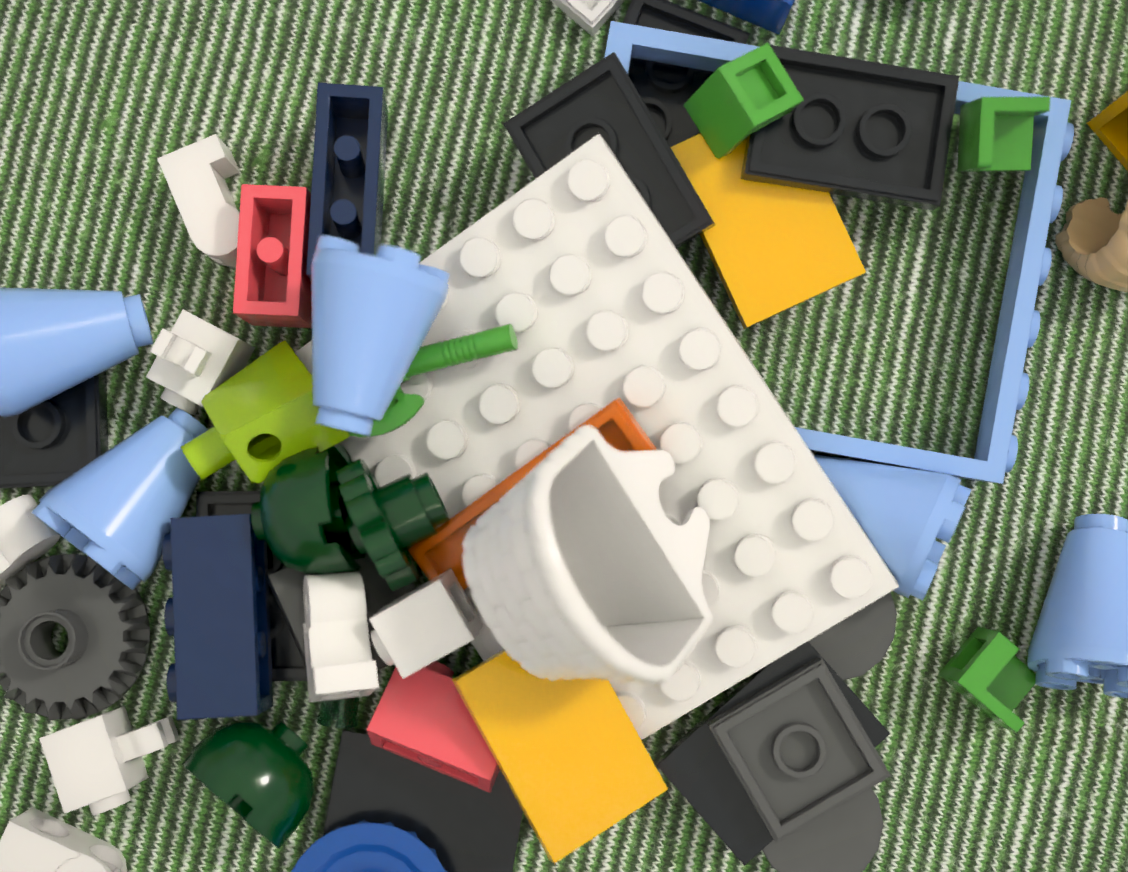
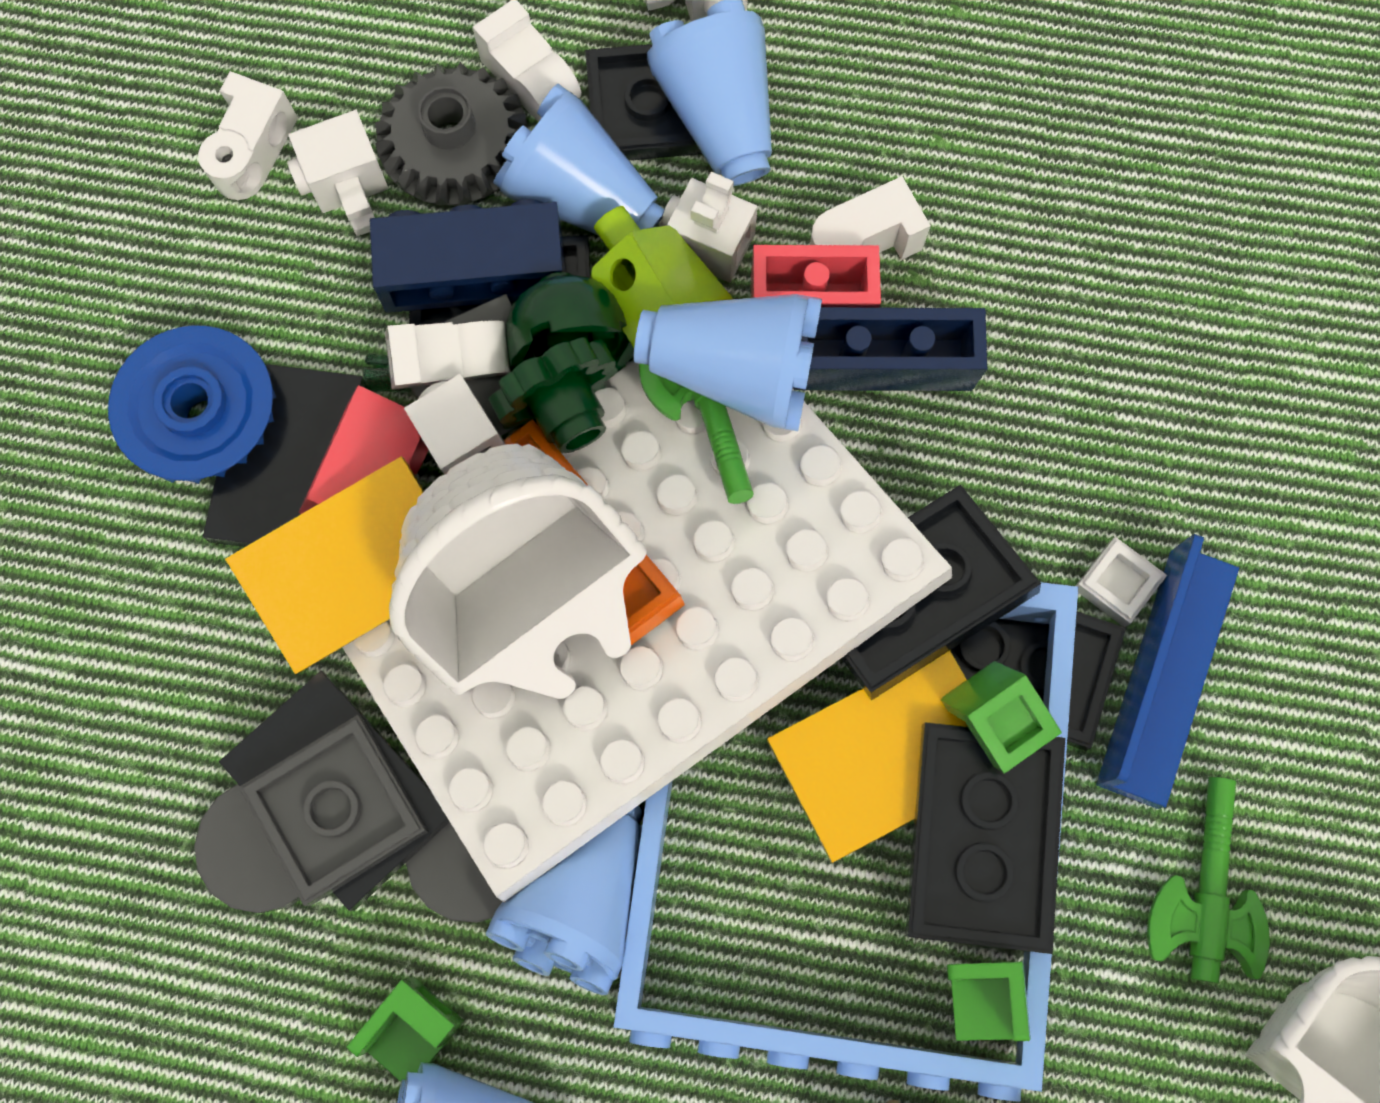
camera: 85 degrees right, 10 degrees down
dark green cylinder [182,720,314,849] -> none

